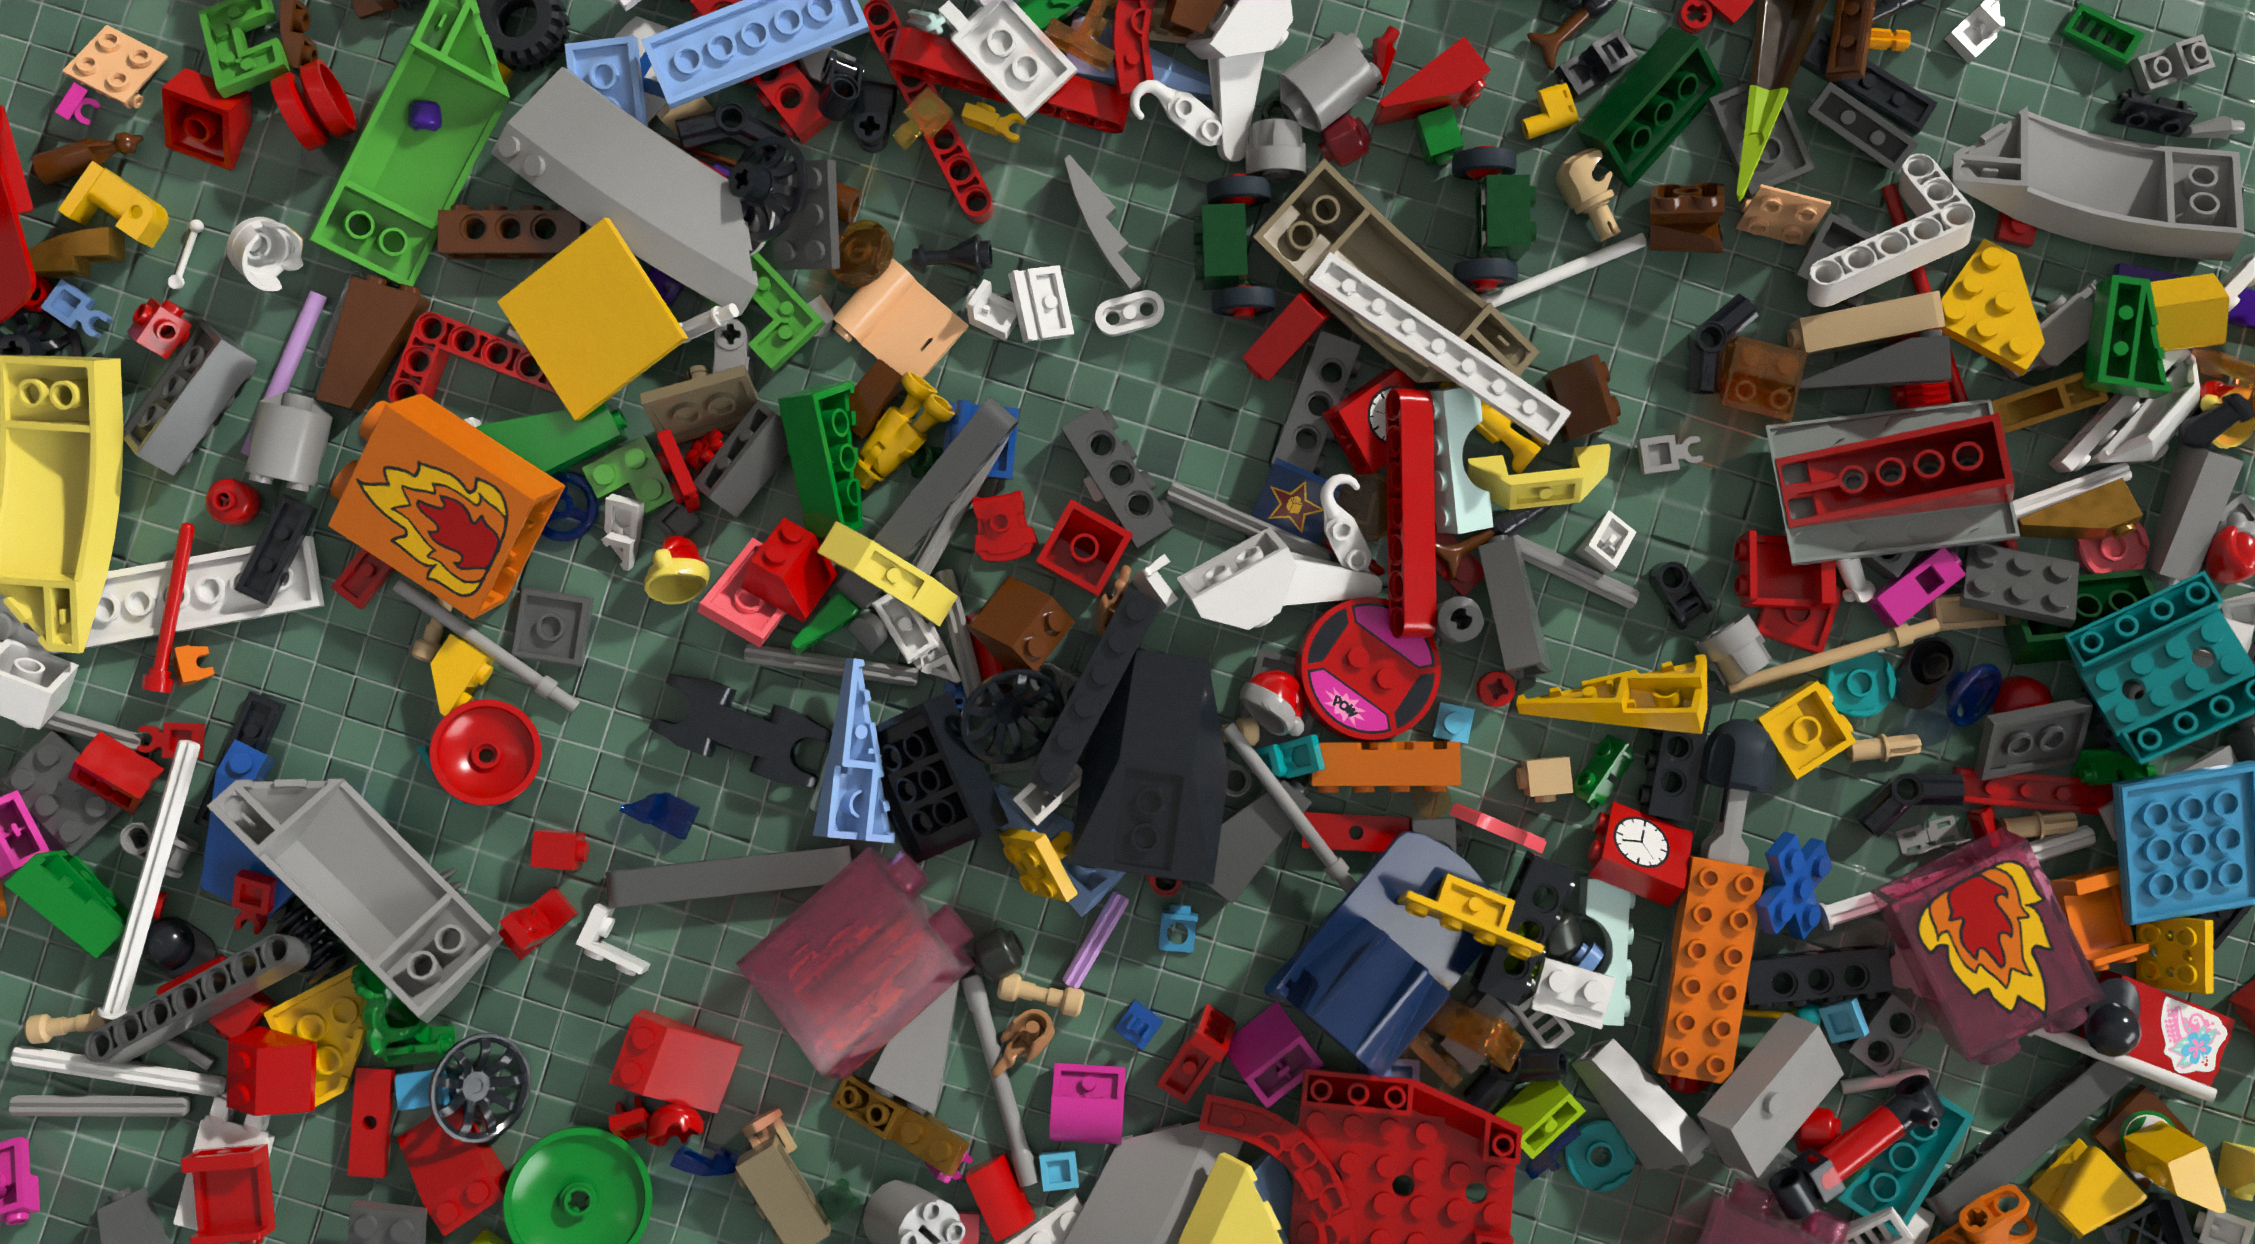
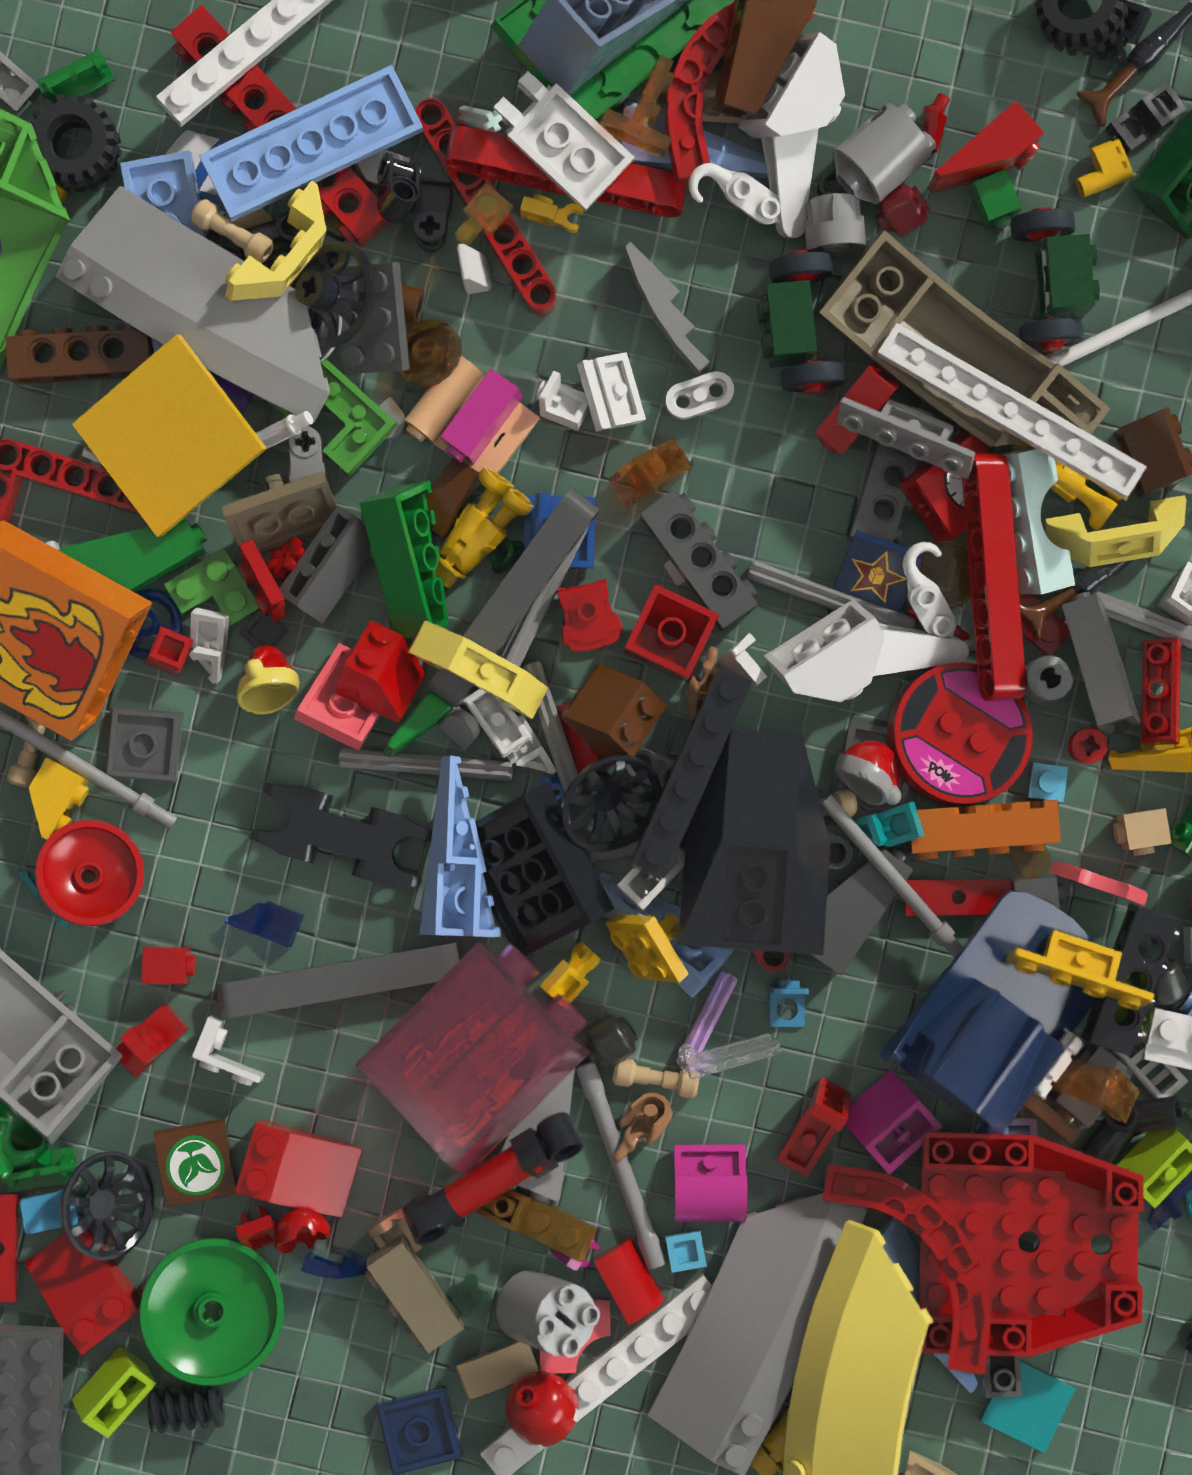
camera: 10 degrees left, 0 degrees up
black piece [912,234,993,276] -> none
blue tile [1114,999,1164,1050] -> none
tan piece [1556,148,1621,242] -> none
none -> red slope [145,626,194,676]
none -> slope [154,1119,237,1207]
none -> tan piece [191,199,273,263]
none -> light yellow slope [225,181,326,301]
none -> black piece [402,1112,583,1245]
none -> dark pink brick [440,368,523,465]
none -> white slope [457,244,492,294]
none -> yellow plate [540,942,601,1008]
none -> clear orange slope [608,438,693,508]
none -> clear hinge [678,1033,782,1079]
none -> light grey bracket [837,397,976,479]
none -> white axle [1034,1032,1083,1097]
none -> red tile [1141,637,1181,746]

